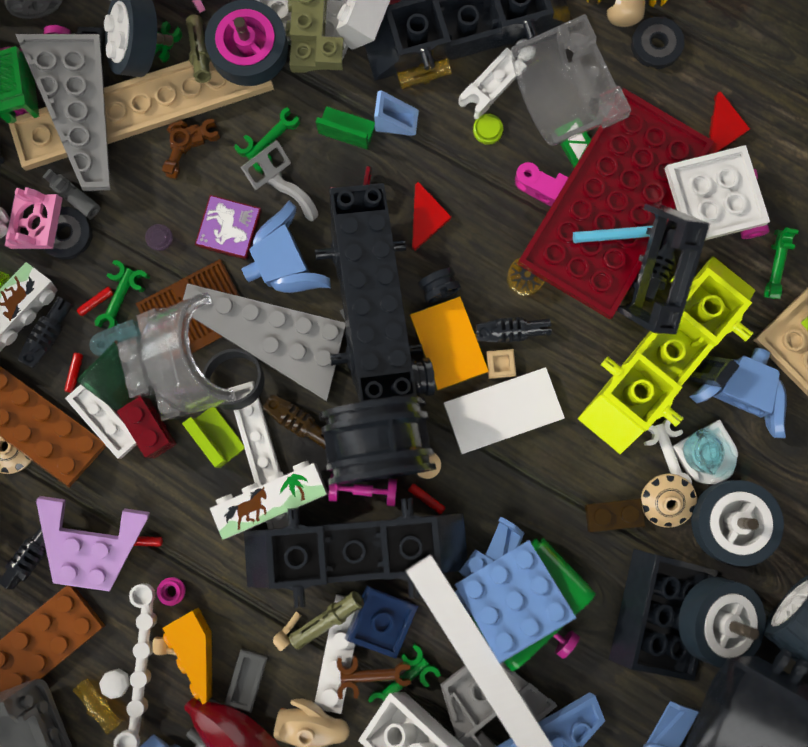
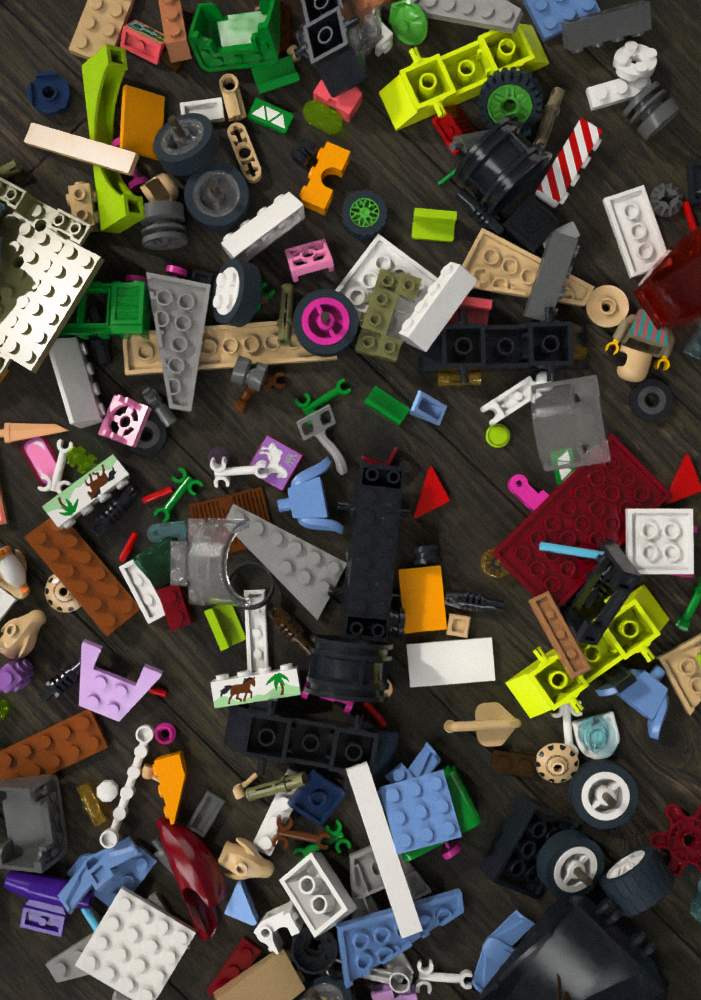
camera: 10 degrees right, 5 degrees up
none -> white bar [210,457,268,487]
none -> dark grey wheel [231,356,269,392]
none -> tan piece [444,702,521,747]
none -> medium nougat tile [528,591,592,680]

